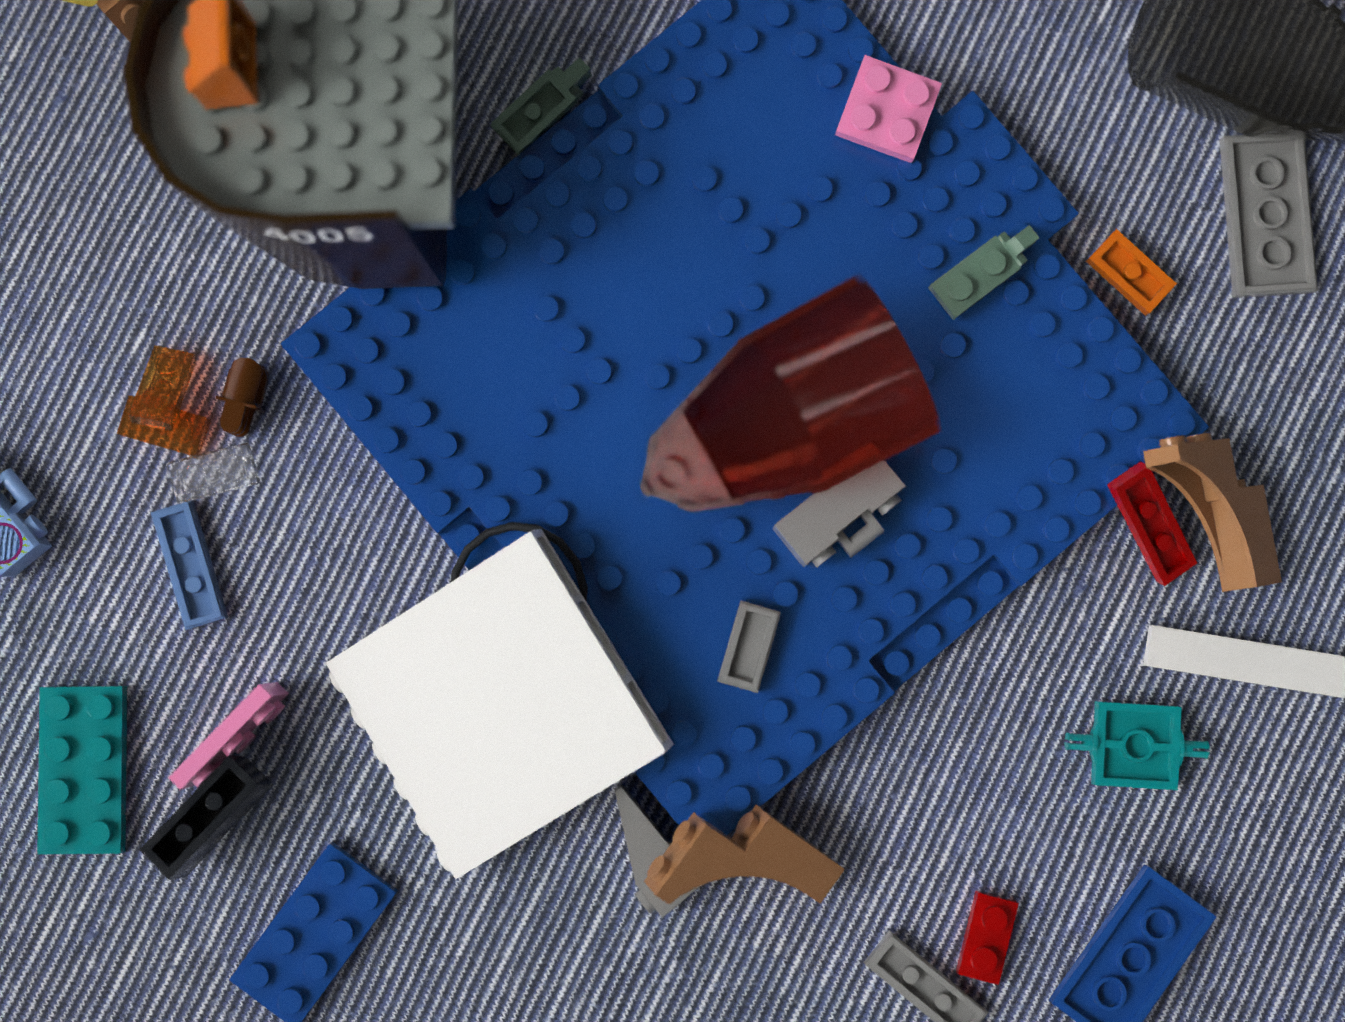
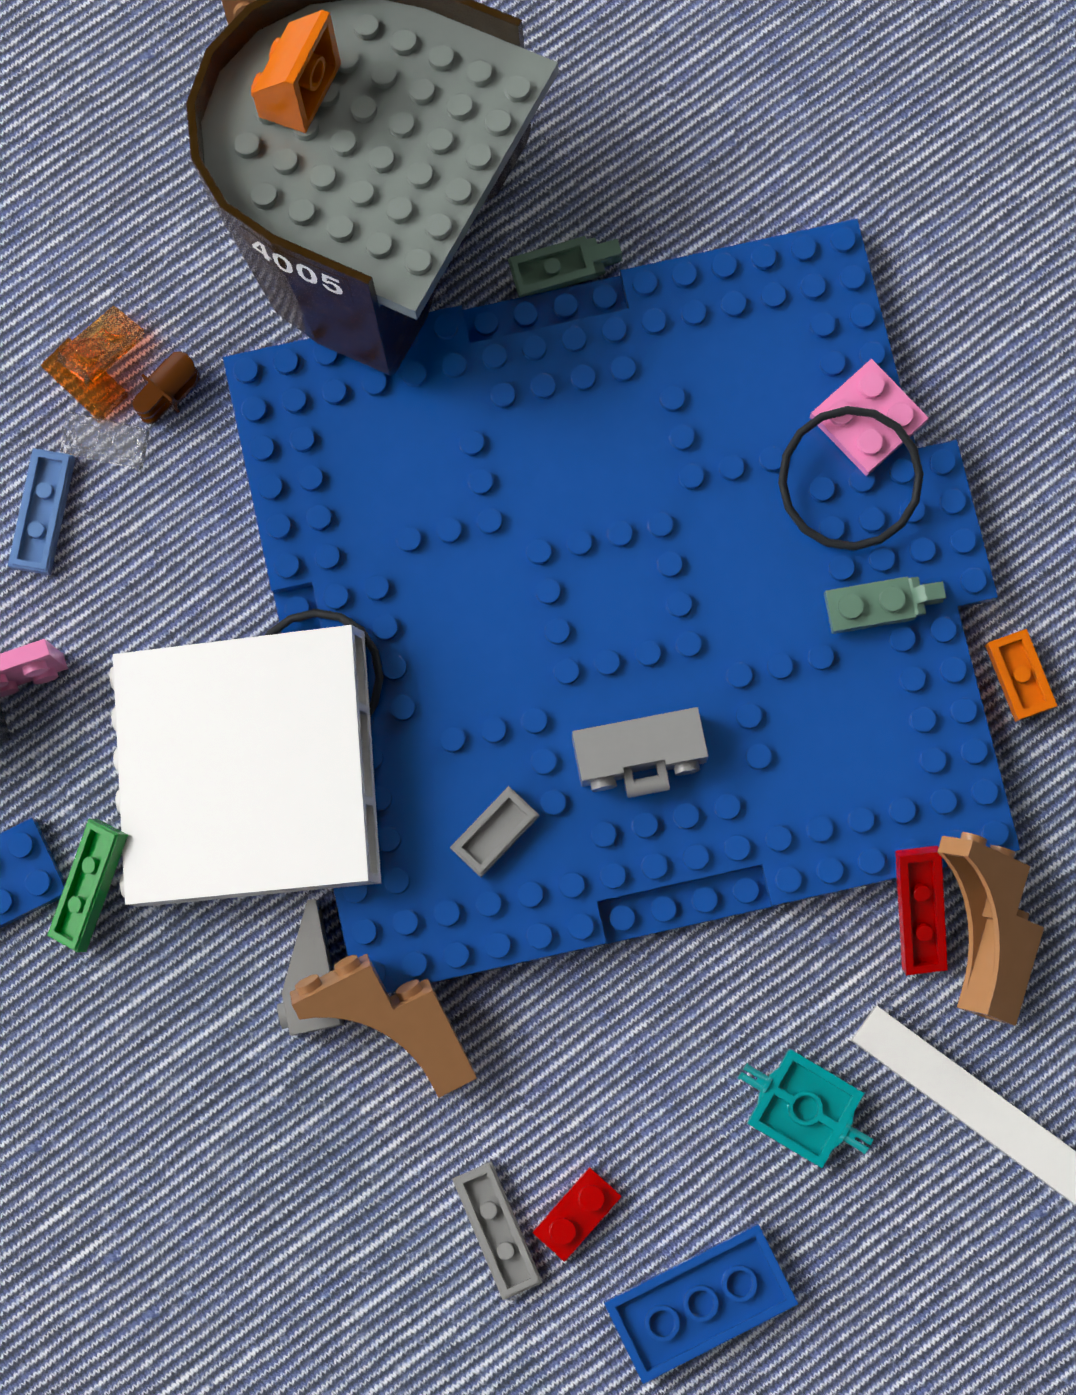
camera: 35 degrees right, 5 degrees down
clear red windscreen [640,274,941,512] -> none
none -> green tile [47,818,128,952]
none -> black piece [778,406,924,551]

